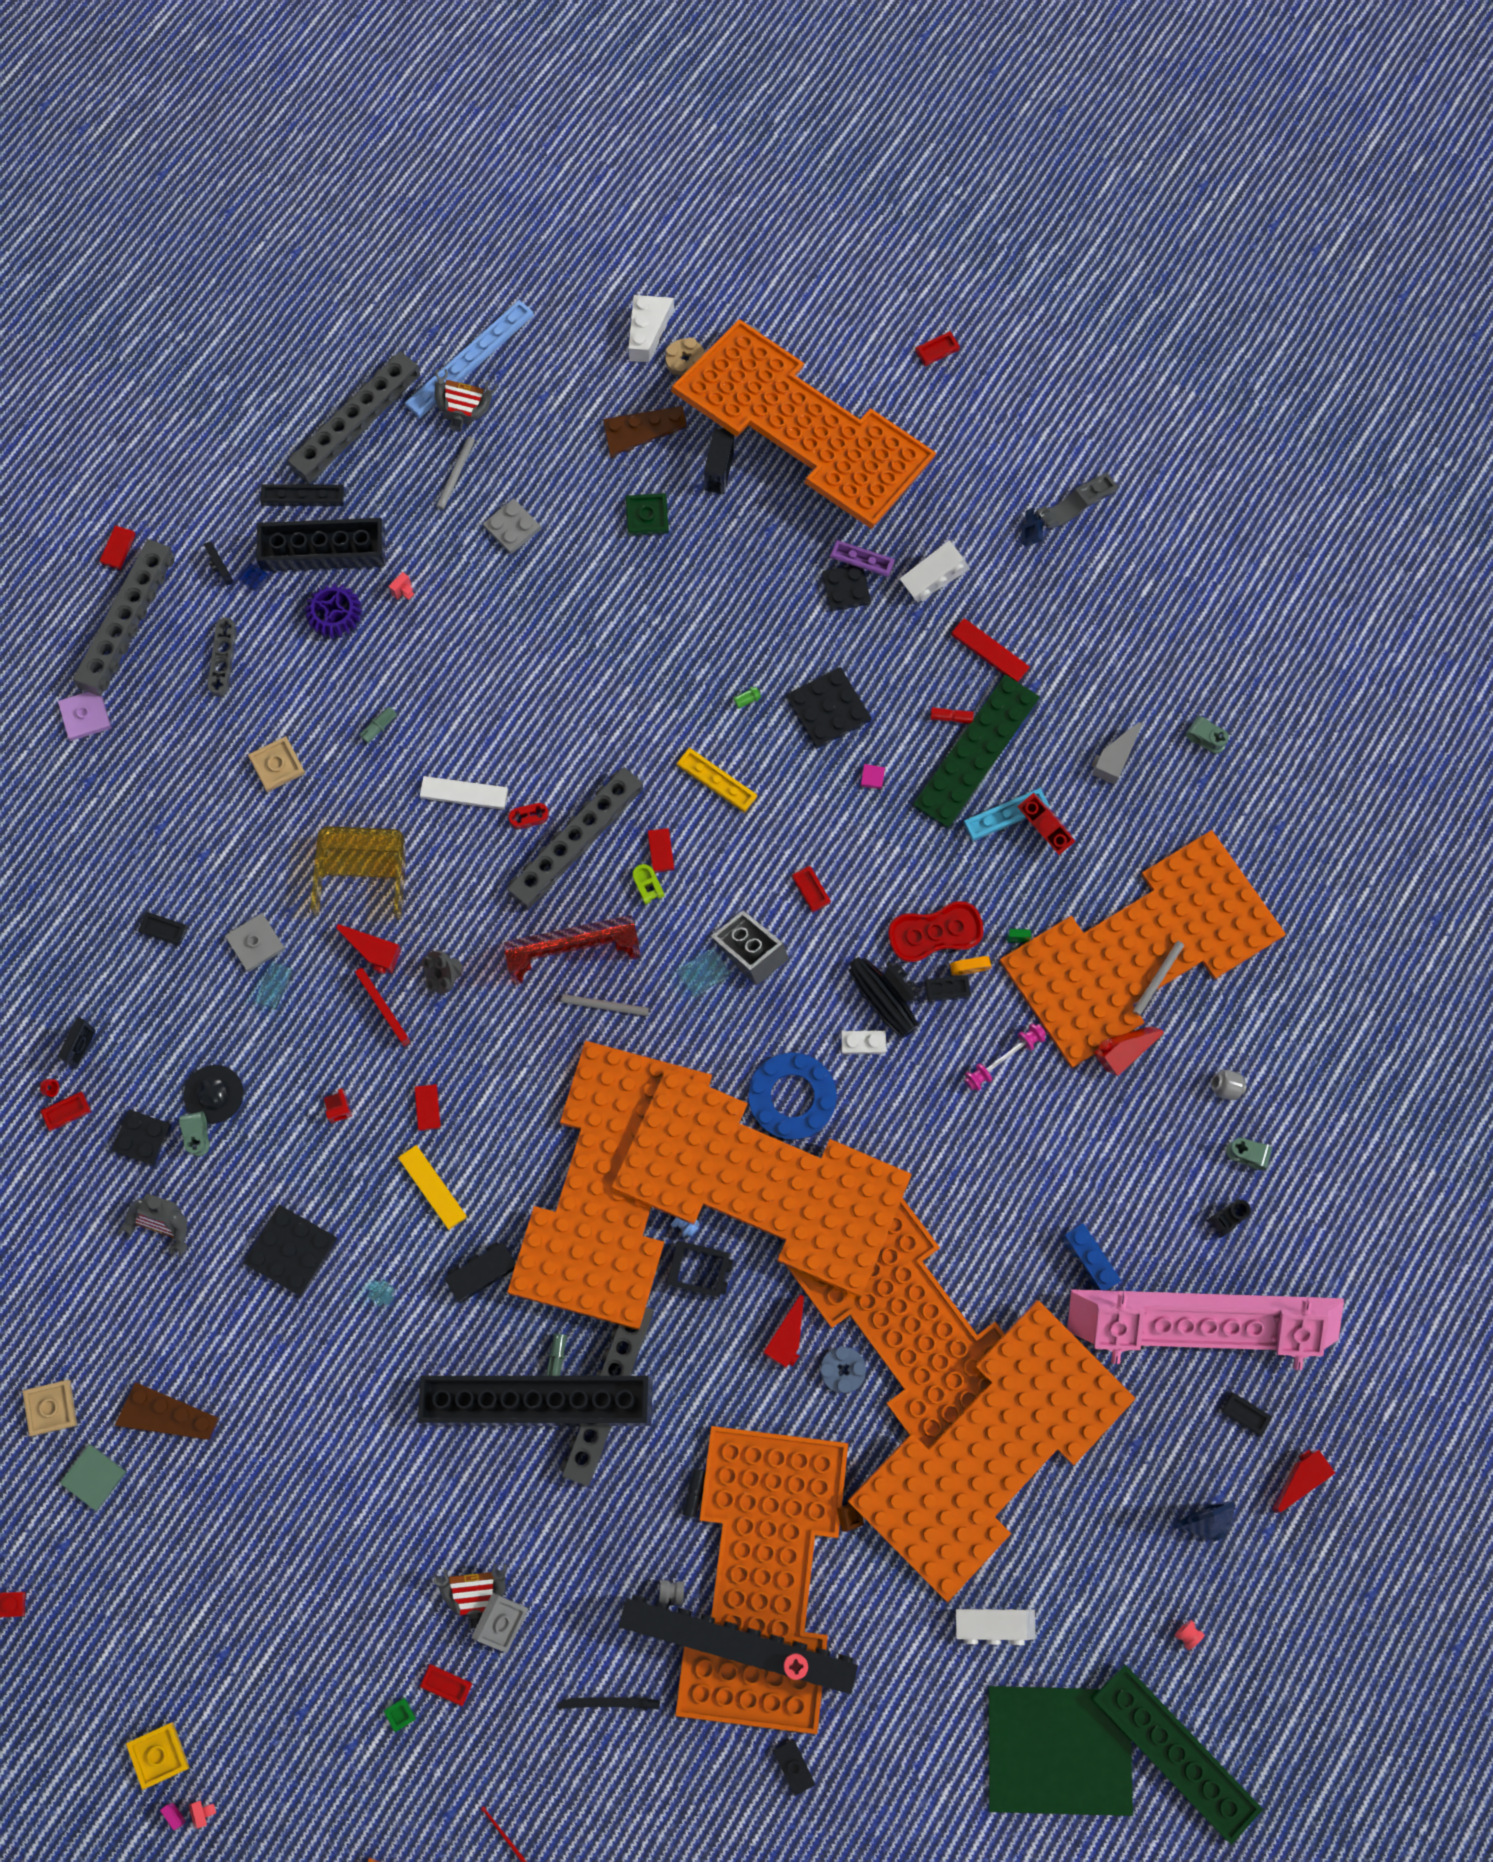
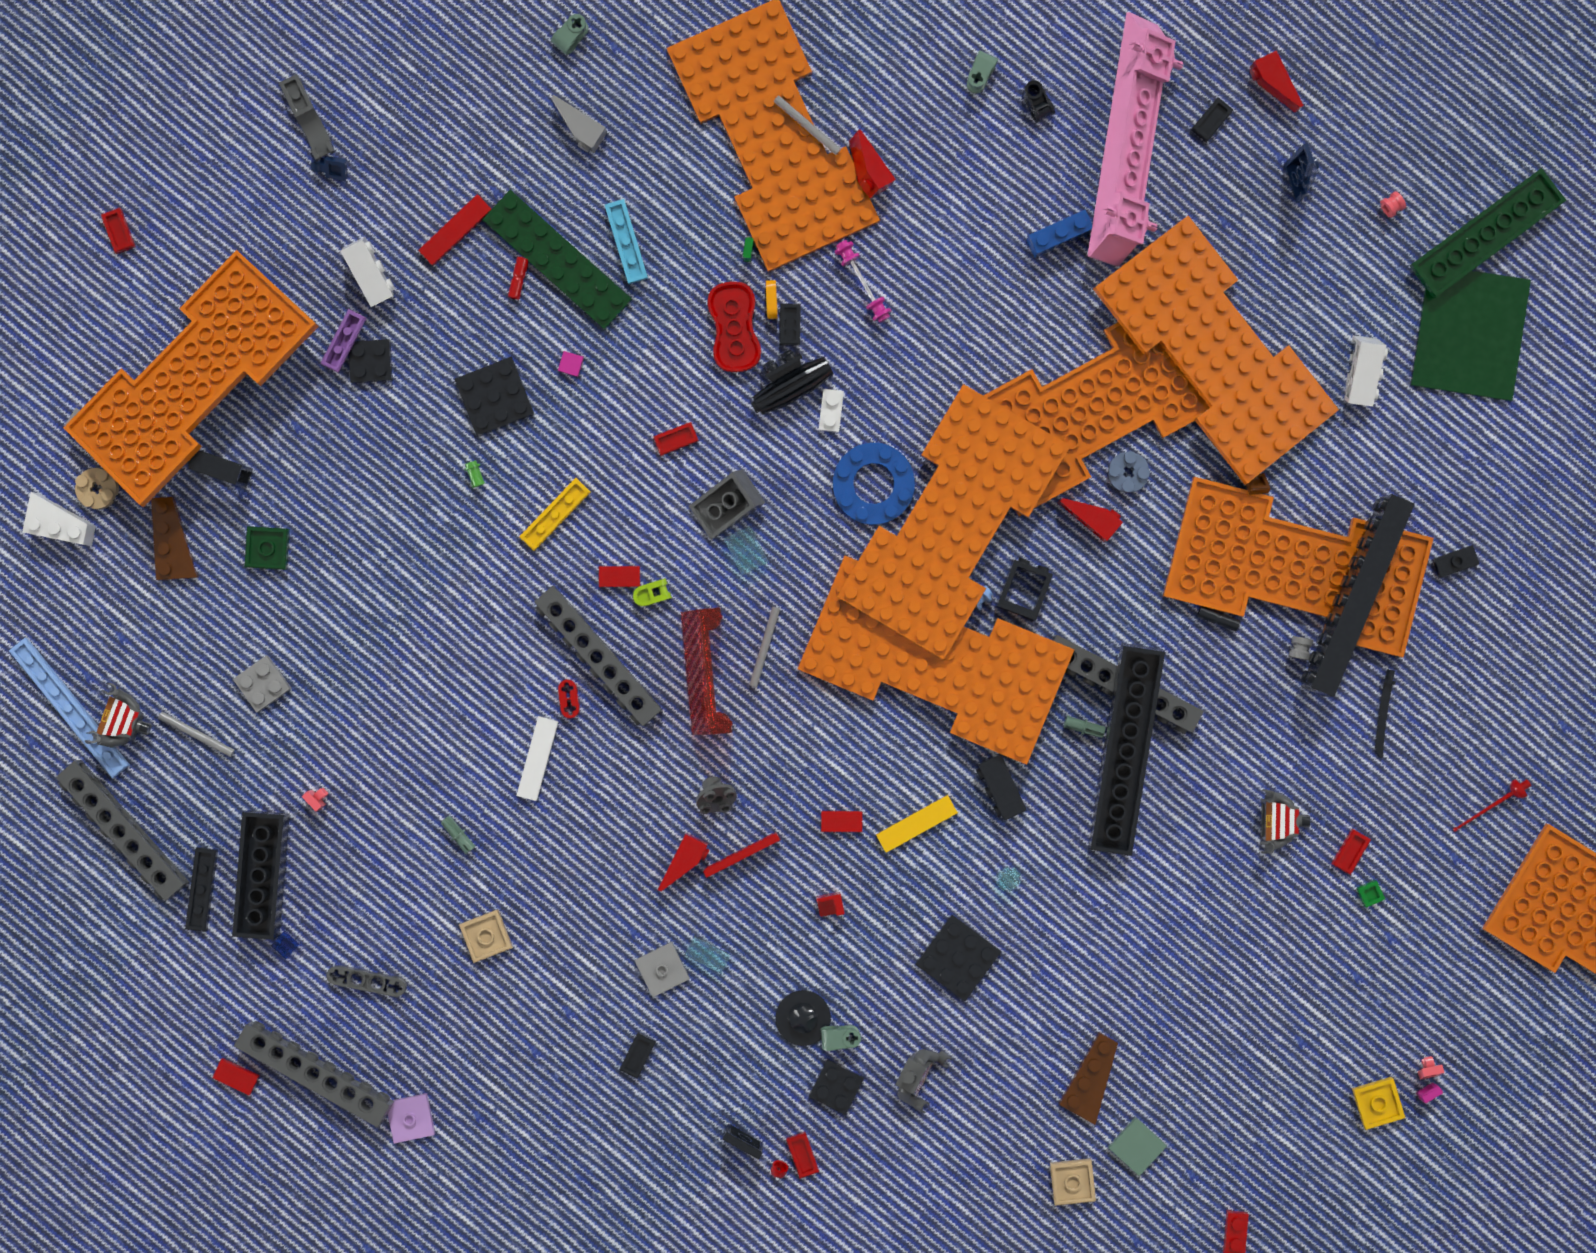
camera: 80 degrees left, 15 degrees up
black plate [203,541,233,586] -> none
dark purple gear [305,583,362,639] -> none
clear yellow windscreen [310,826,406,920] -> none
light grey plate [471,1593,528,1653] -> none
coral wheel [784,1653,808,1680] -> none
red slope [1017,793,1076,855] -> none
light grey head [1211,1070,1246,1100] -> none

